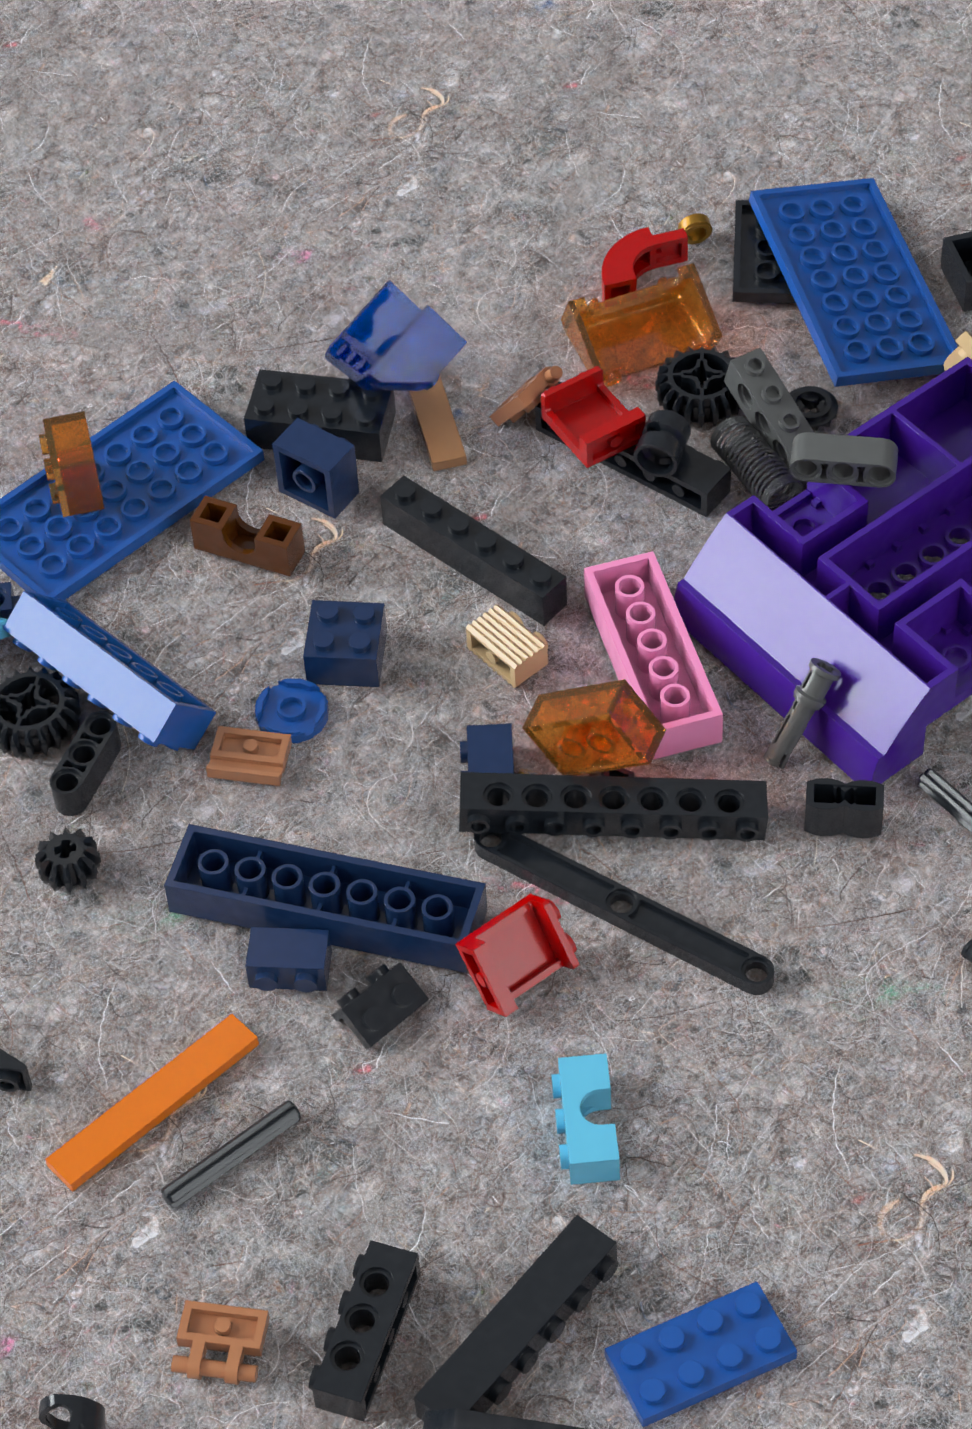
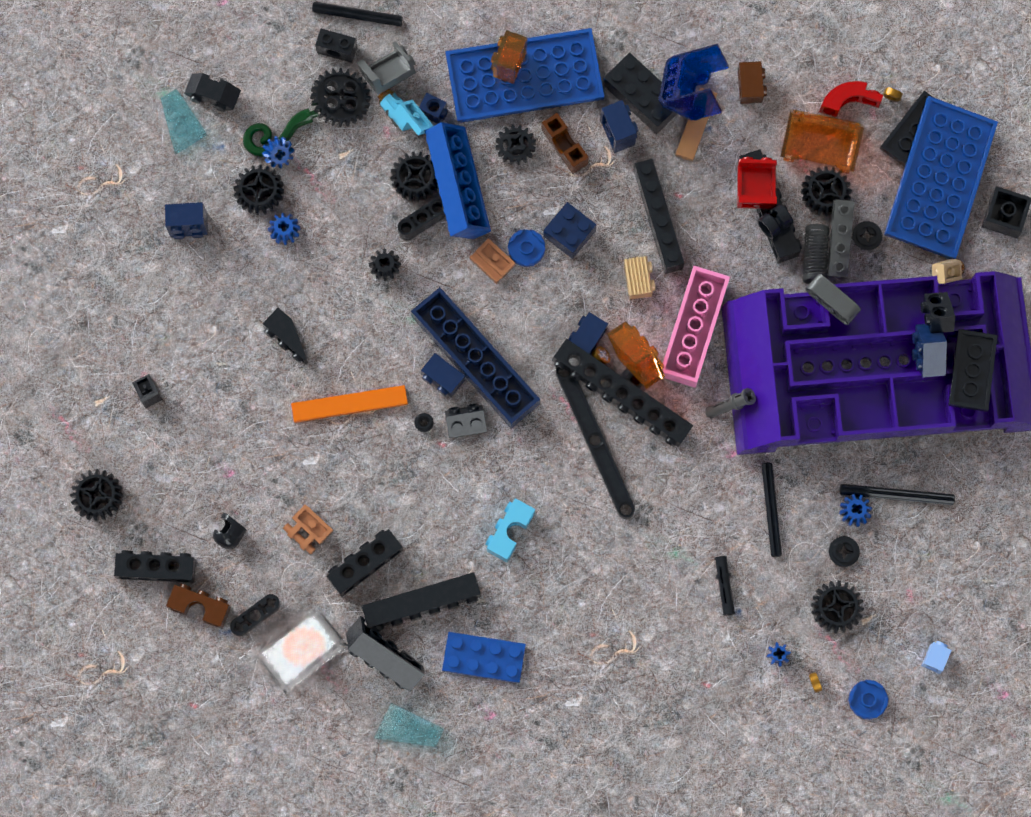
camera: 30 degrees right, 25 degrees up
axle [161,1100,301,1209] -> none
panel [455,894,580,1017] -> none
nougat plate [489,366,563,427] -> none
black brick [804,778,884,838] -> none
none -> black plate [414,413,434,432]
none -> black gear [496,124,536,165]
none -> reddish brown brick [737,61,767,104]

